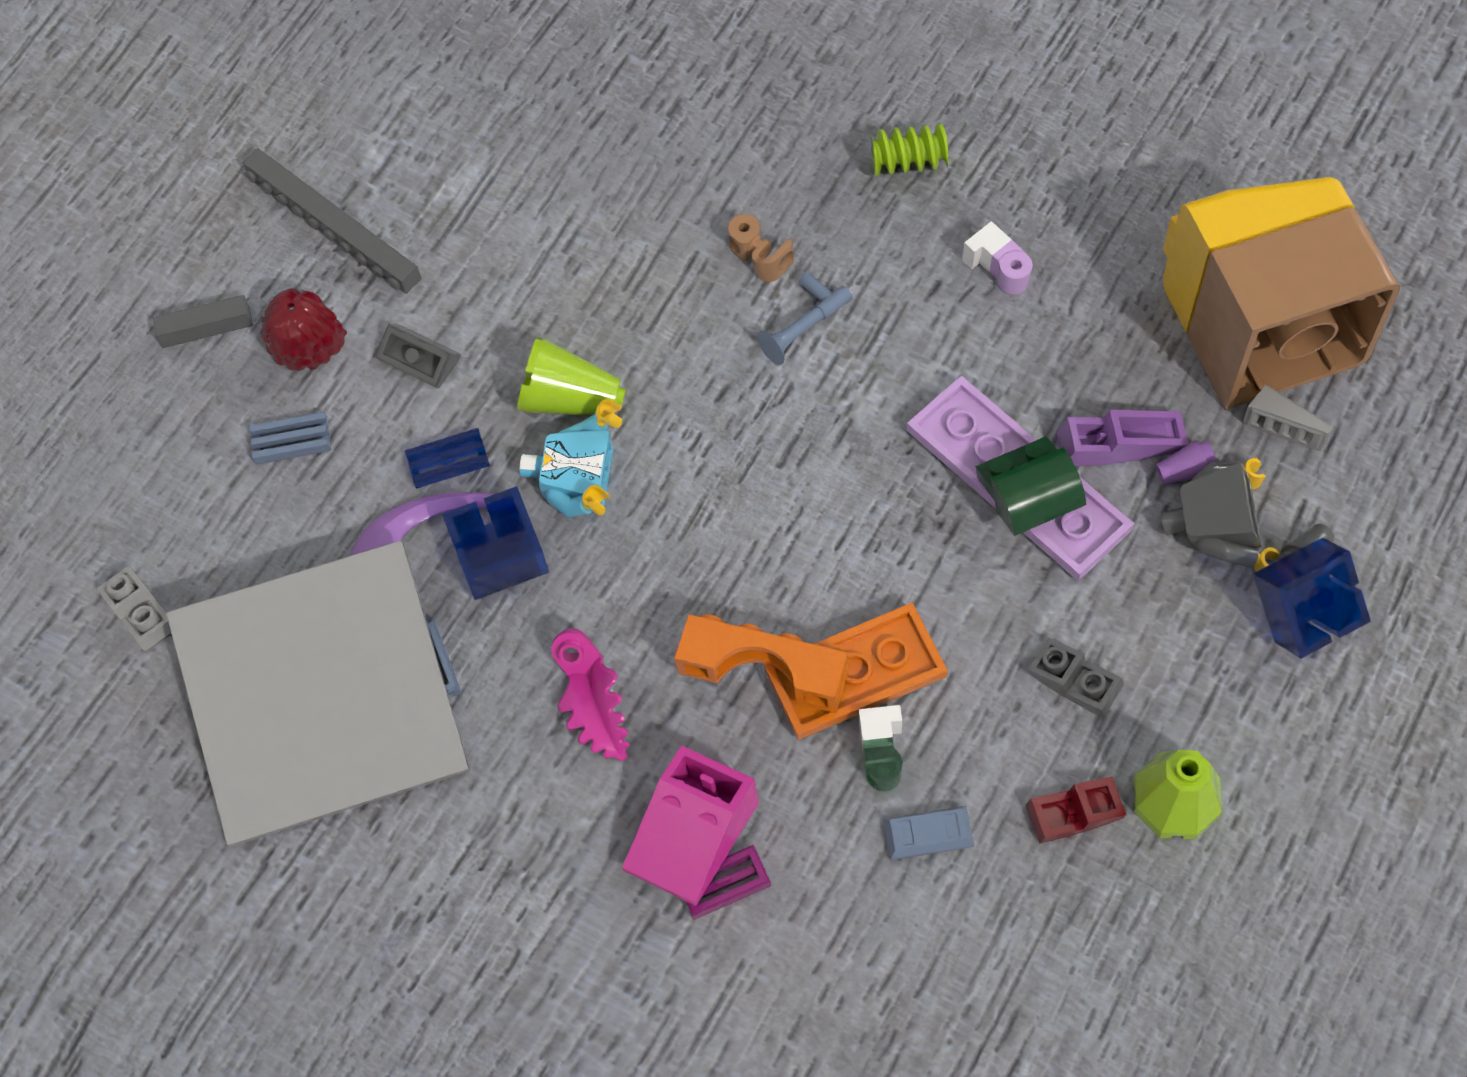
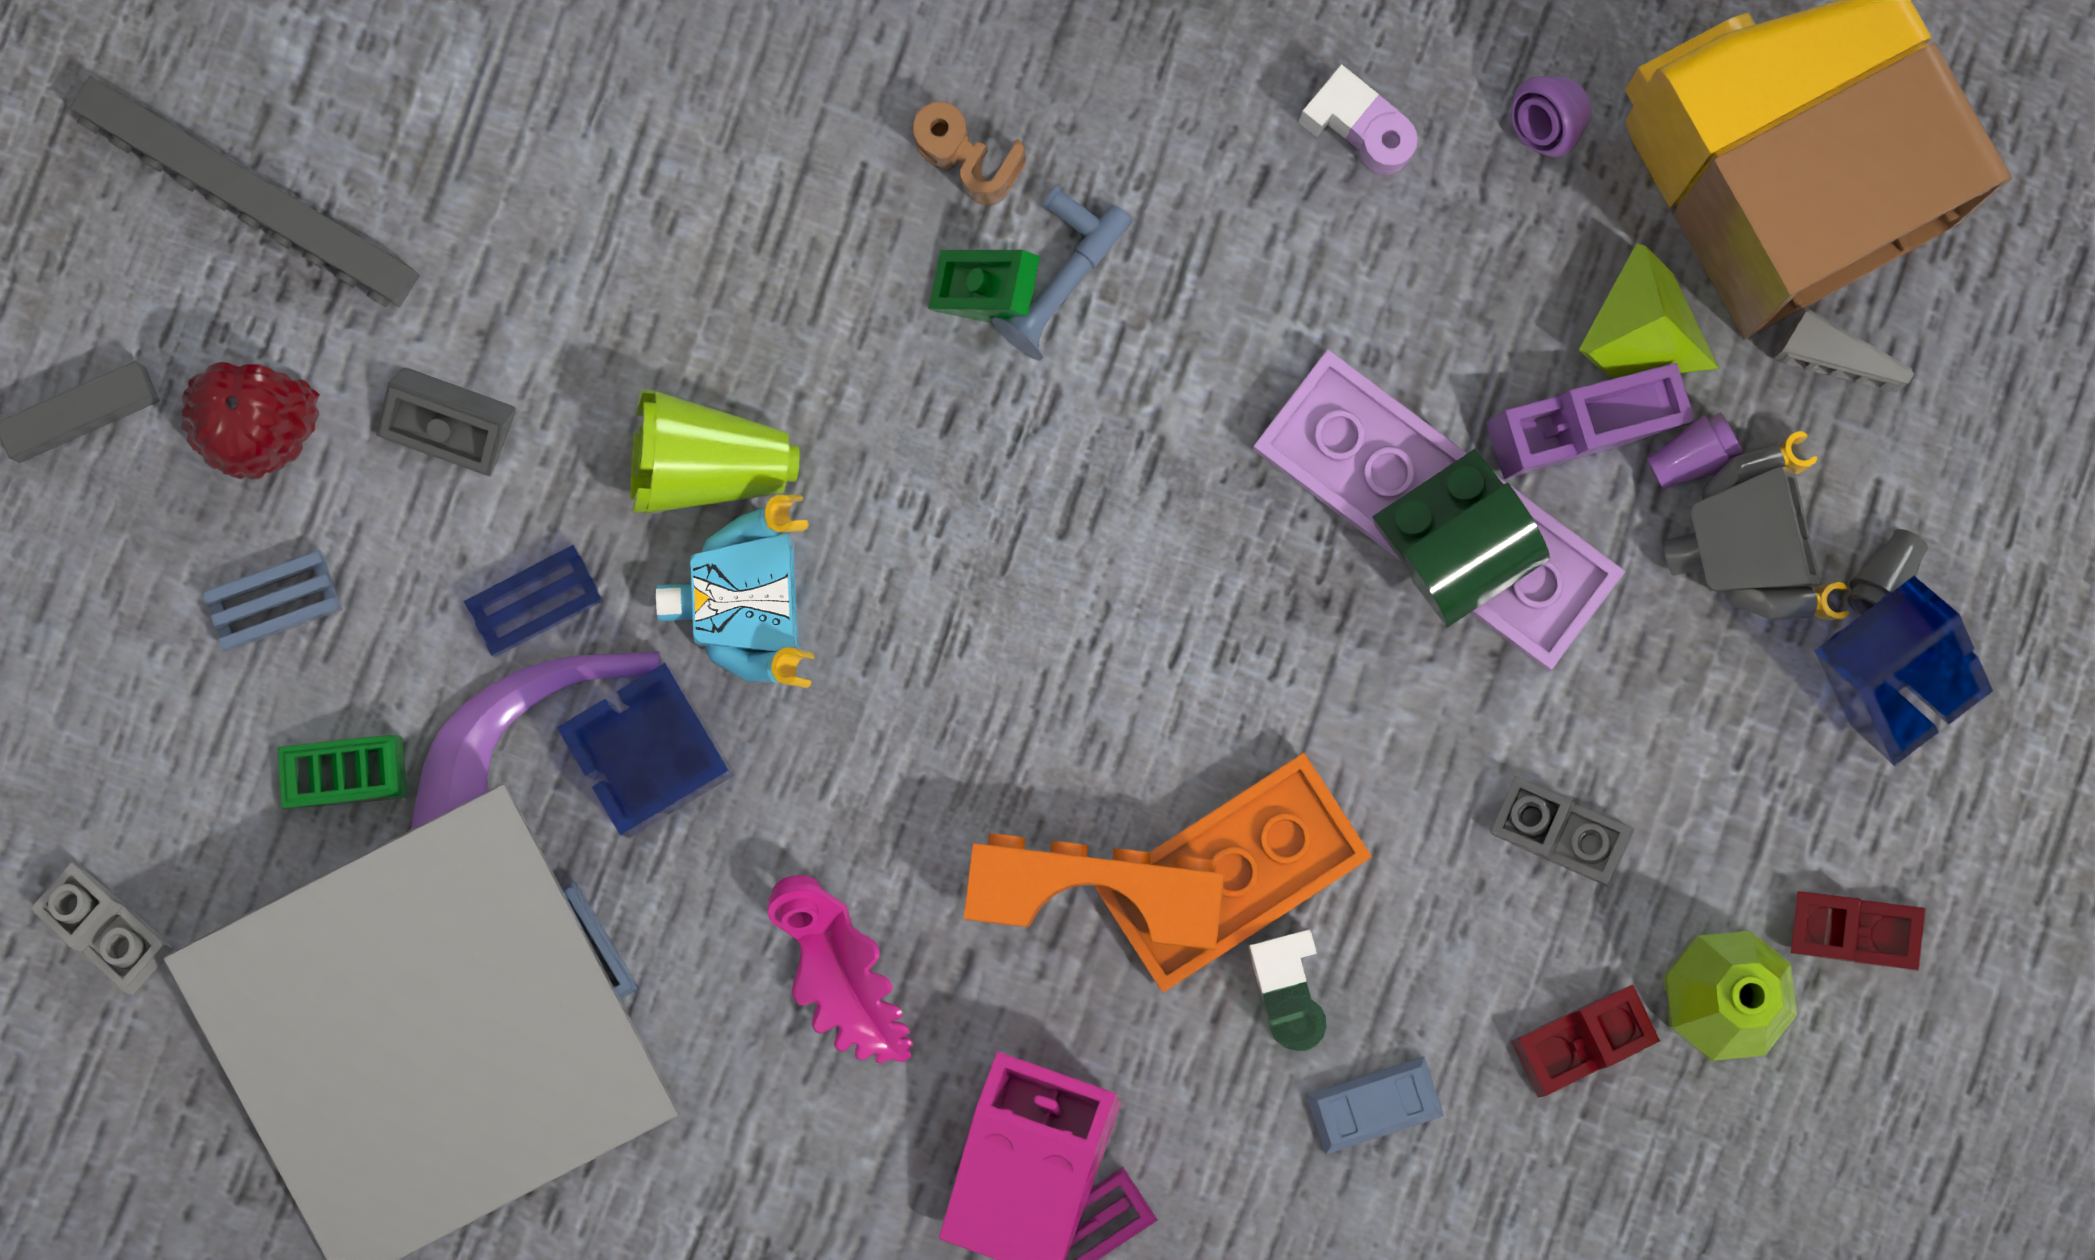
camera: 10 degrees left, 20 degrees up
none -> green slope [278,735,407,809]
none -> green slope [928,250,1040,323]
none -> medium lavender cone [1511,76,1592,157]
none -> lime slope [1579,243,1720,379]
none -> dark red slope [1790,891,1926,971]

